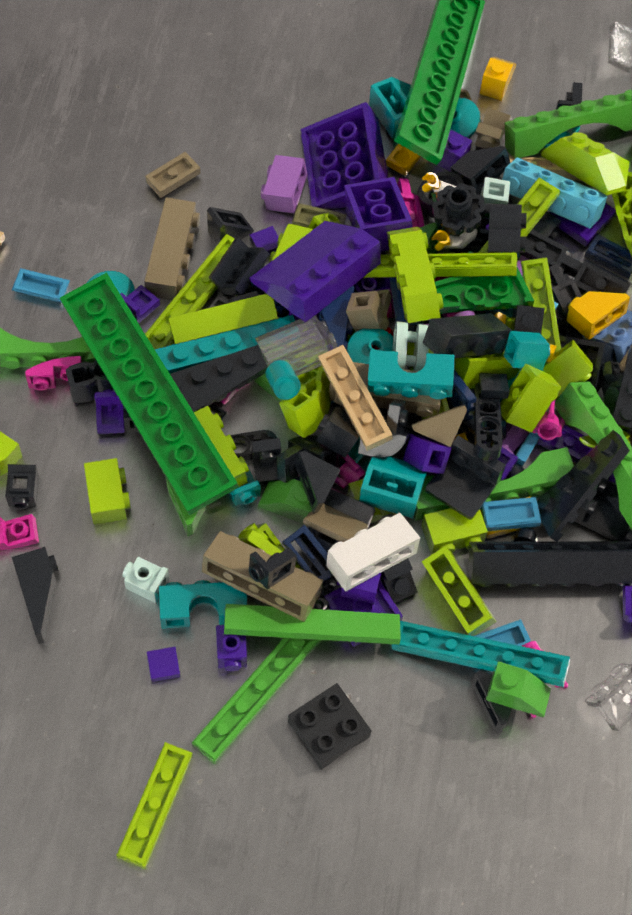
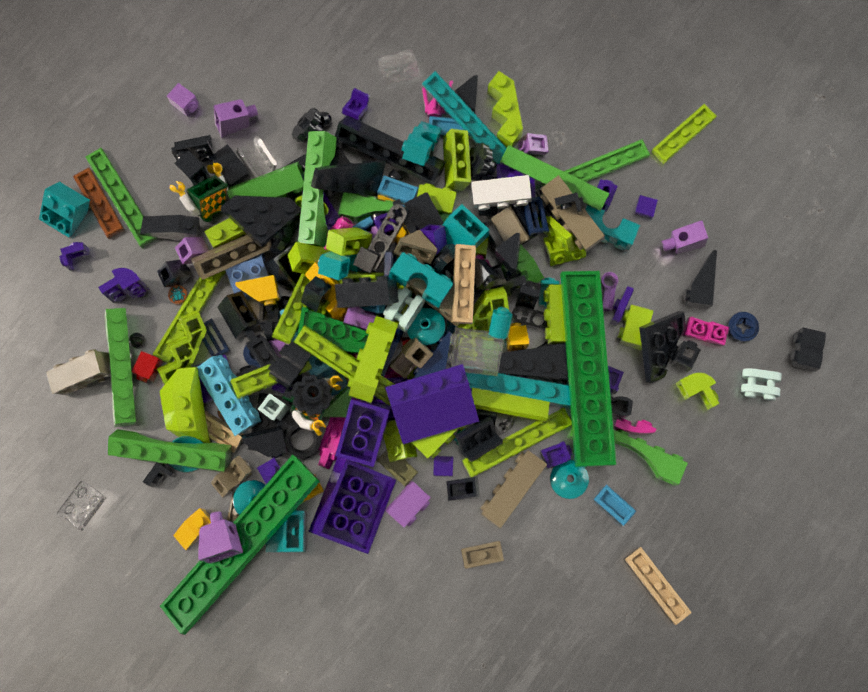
camera: 150 degrees left, 15 degrees up
light aqua brick [122,557,169,603] -> none
black brick [288,683,372,770] -> none
bright green slope [486,661,551,718] -> none
none -> medium lavender torso [198,512,243,564]
none -> teal arch [401,121,442,166]
none -> black plant [469,143,497,181]
none -> lime brick [487,71,523,148]
none -> yellow slope [506,323,529,352]
none -> medium lavender bracket [518,133,549,155]
none -> medium lavender piece [600,272,618,312]
none -> dark purple plate [609,286,634,326]
none -> black plate [639,311,686,383]
none -> medium lavender torso [661,221,708,254]

